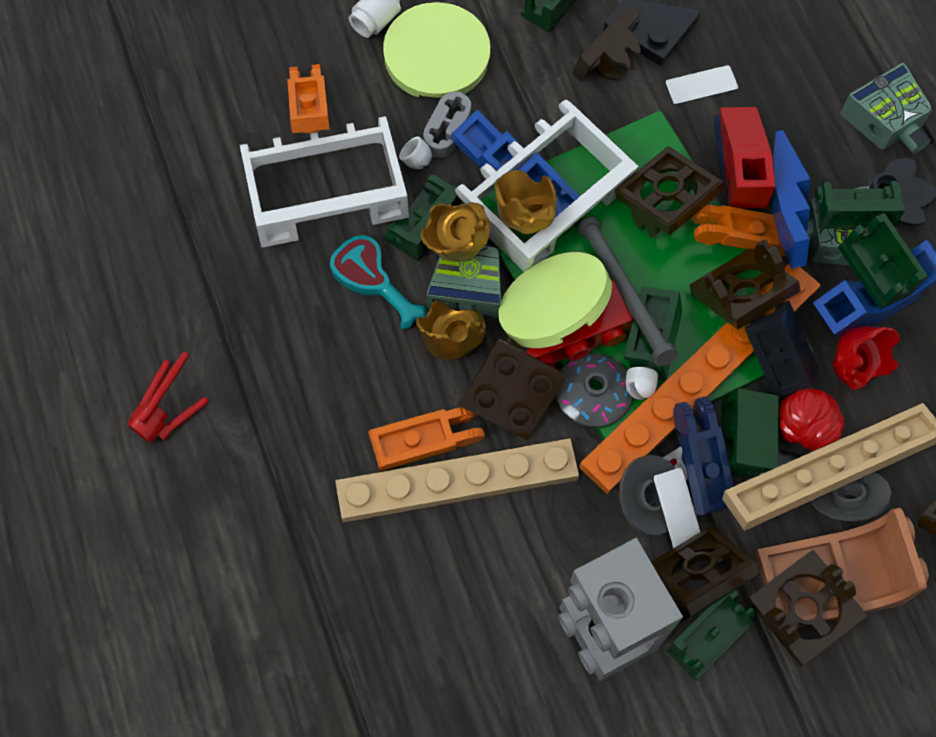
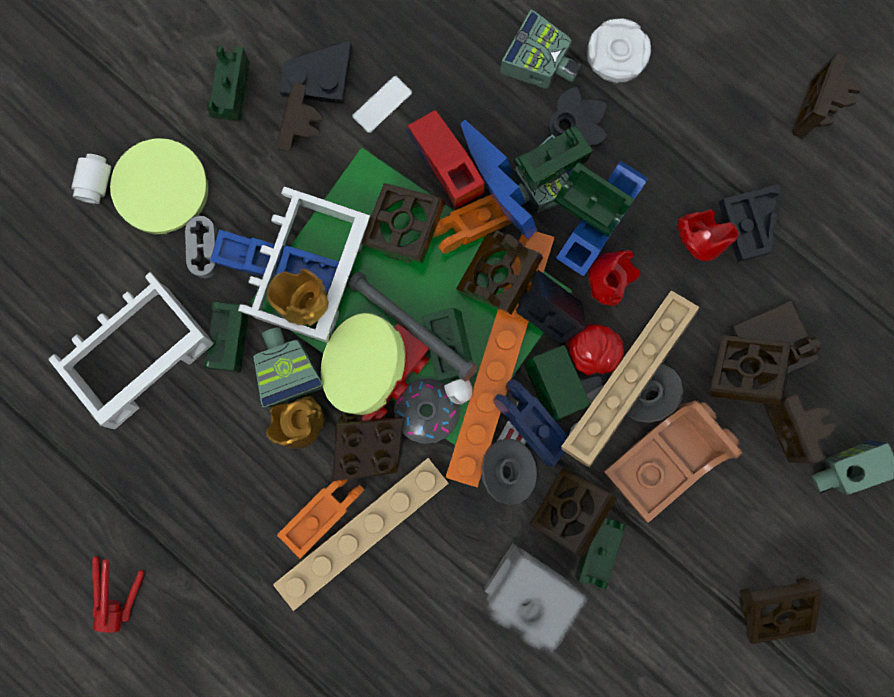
camera: 25 degrees left, 15 degrees up
orange hinge [287,64,330,133] -> none
teal piece [330,235,428,330] -> none
white hinge [399,136,432,170] -> none
pearl gold hair [420,202,491,262] -> none
white sticker [654,468,700,548] -> none
dark brown piece [747,549,868,668] -> none

